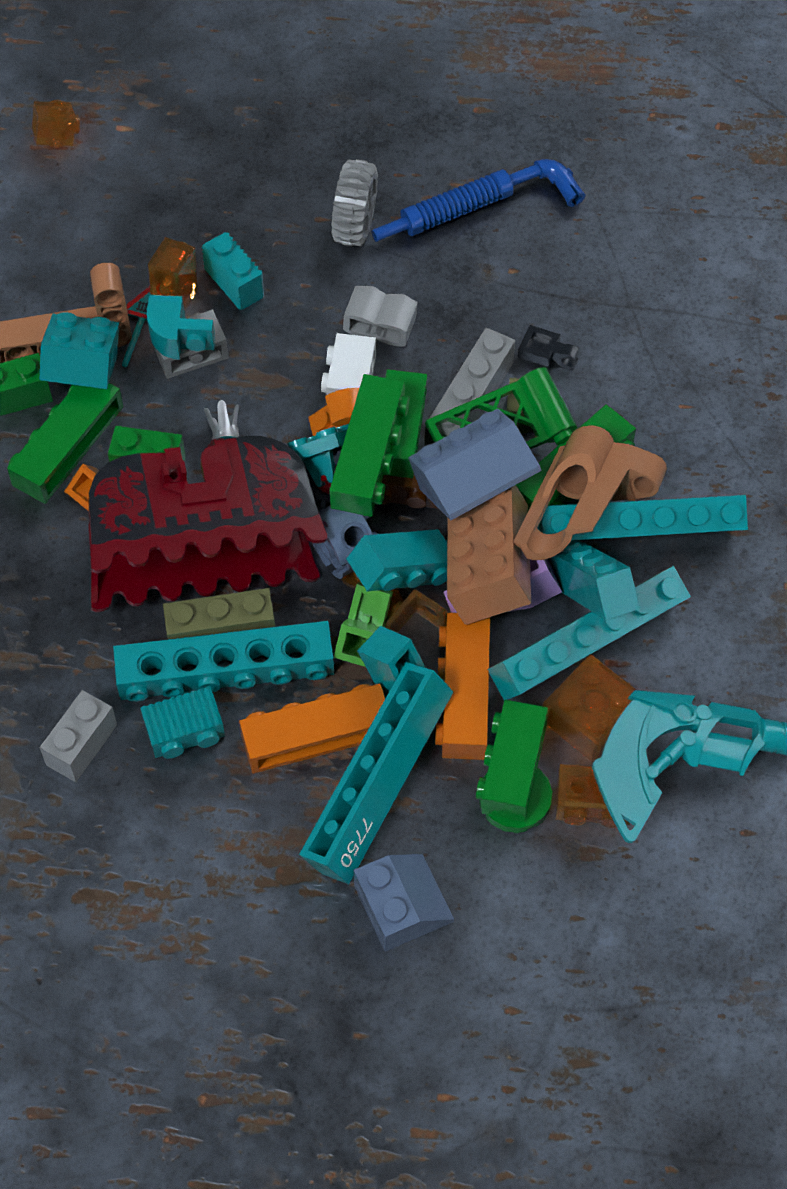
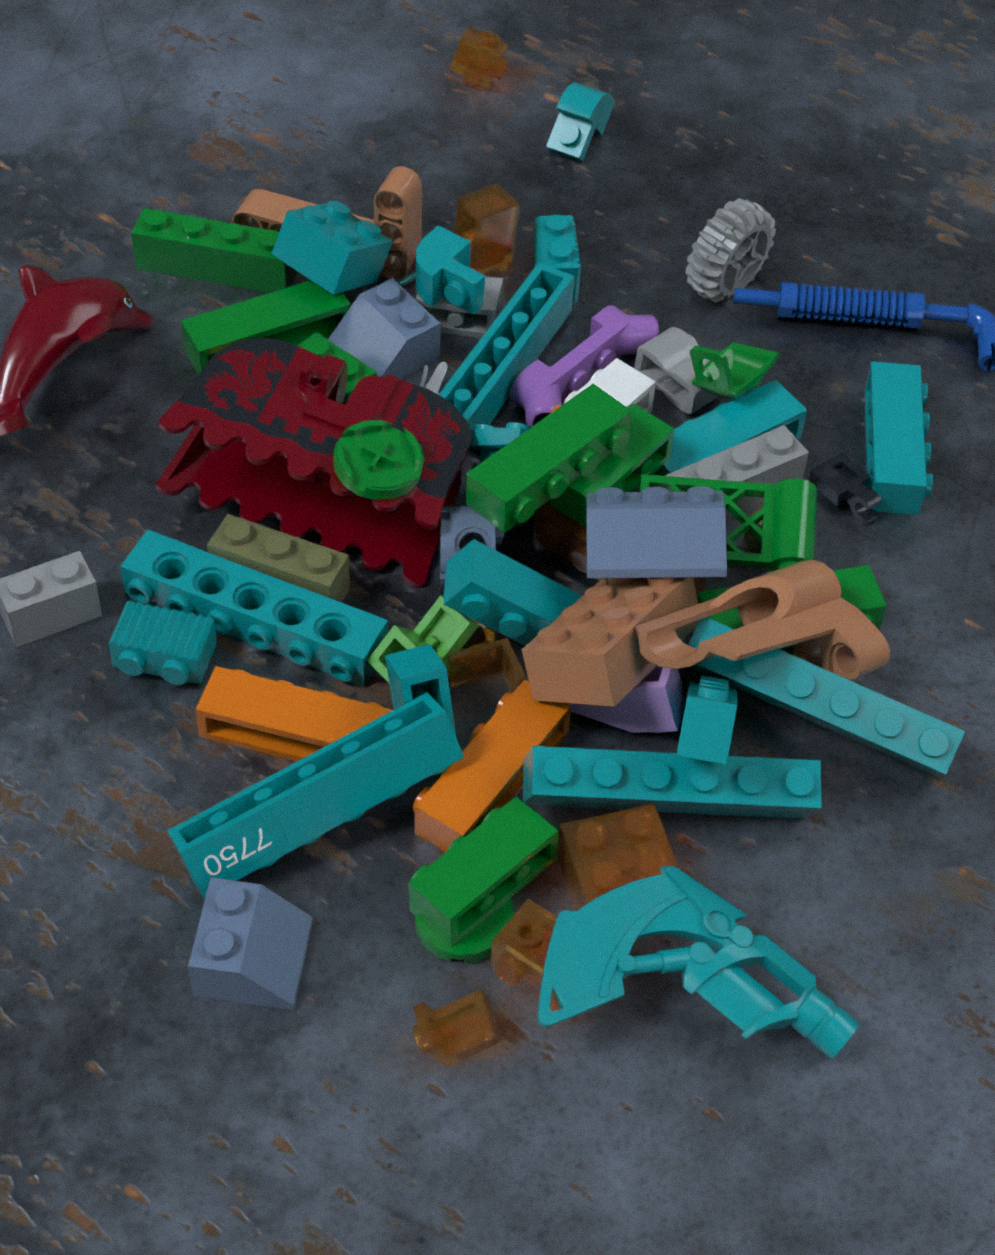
camera: 30 degrees right, 10 degrees down
none -> sand blue slope [328,278,441,379]
none -> green tile [333,420,424,500]
none -> clear orange bracket [413,990,502,1067]
none -> teal brick [439,263,575,429]
none -> medium lavender plate [509,305,659,427]
none -> teal brick [546,82,615,162]
none -> teal brick [653,380,807,476]
none -> green piece [690,342,779,400]
none -> teal brick [864,361,933,515]

